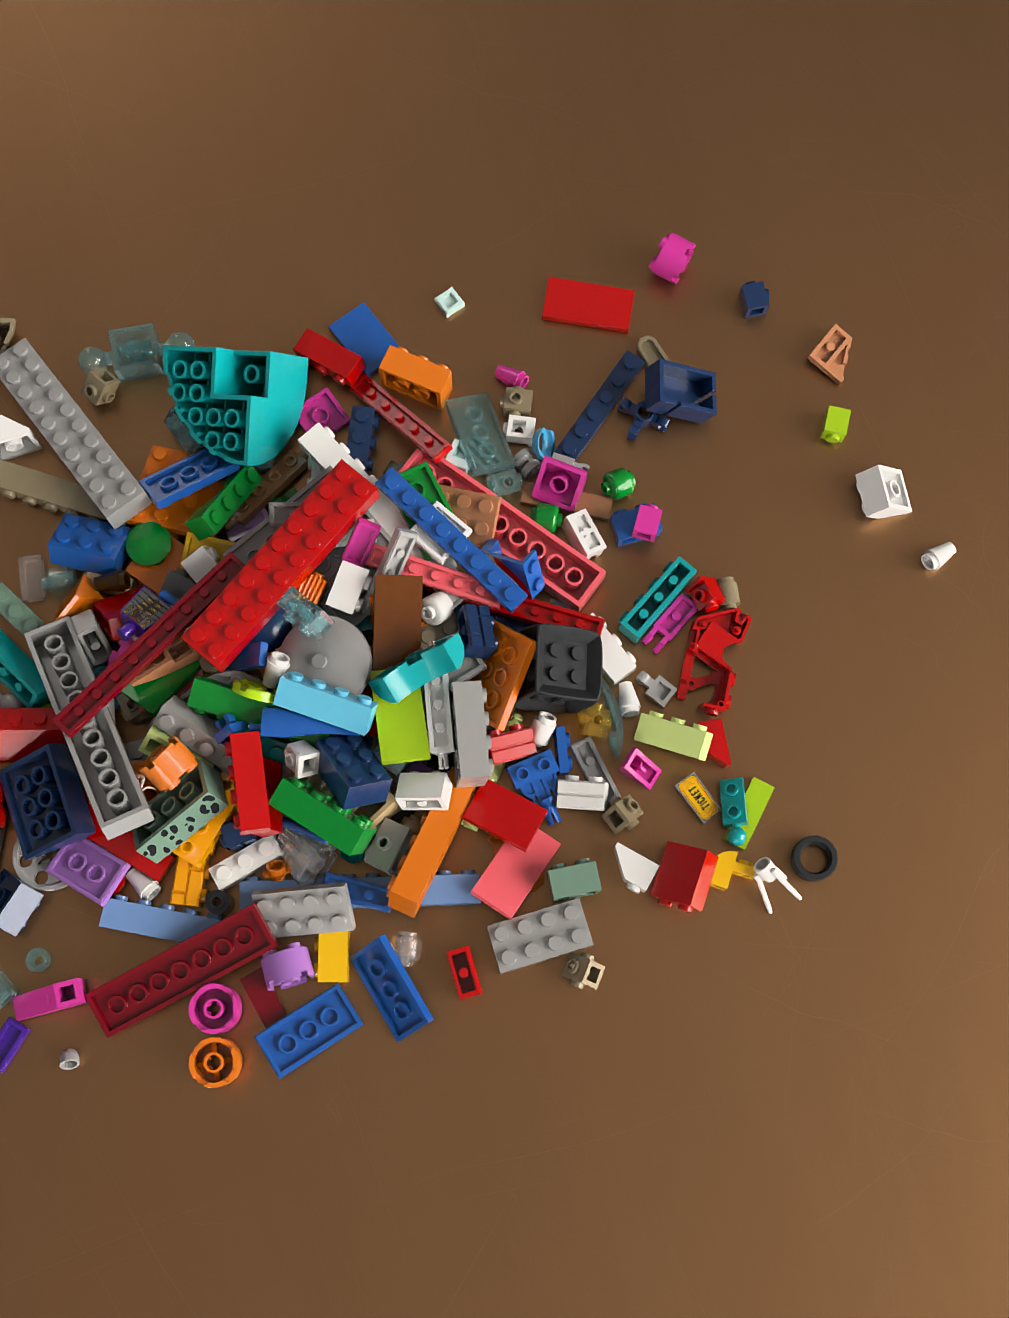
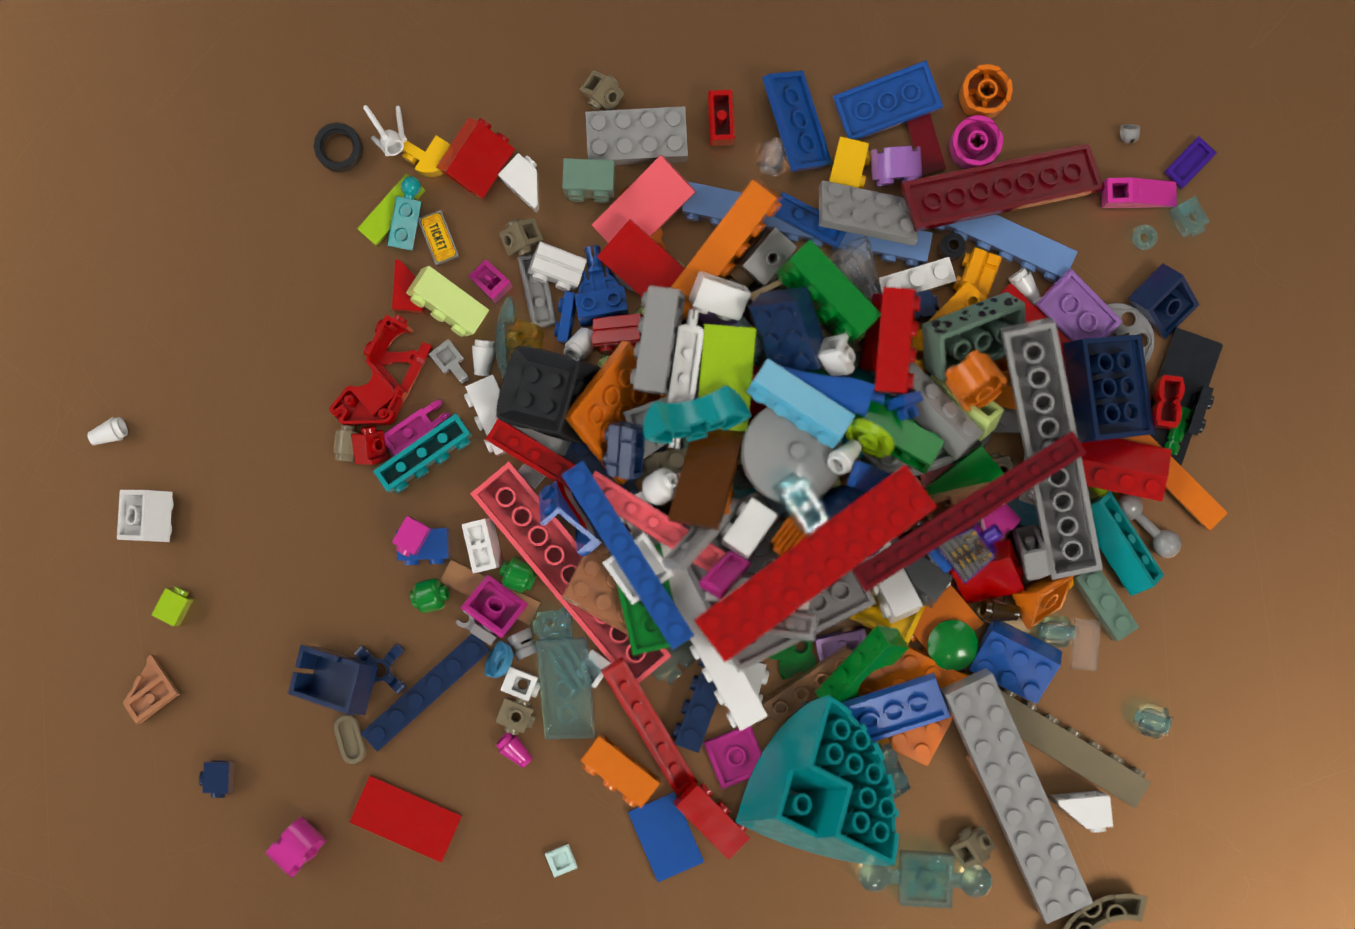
camera: 165 degrees left, 10 degrees up
orange plate [262,860,291,881] -> none

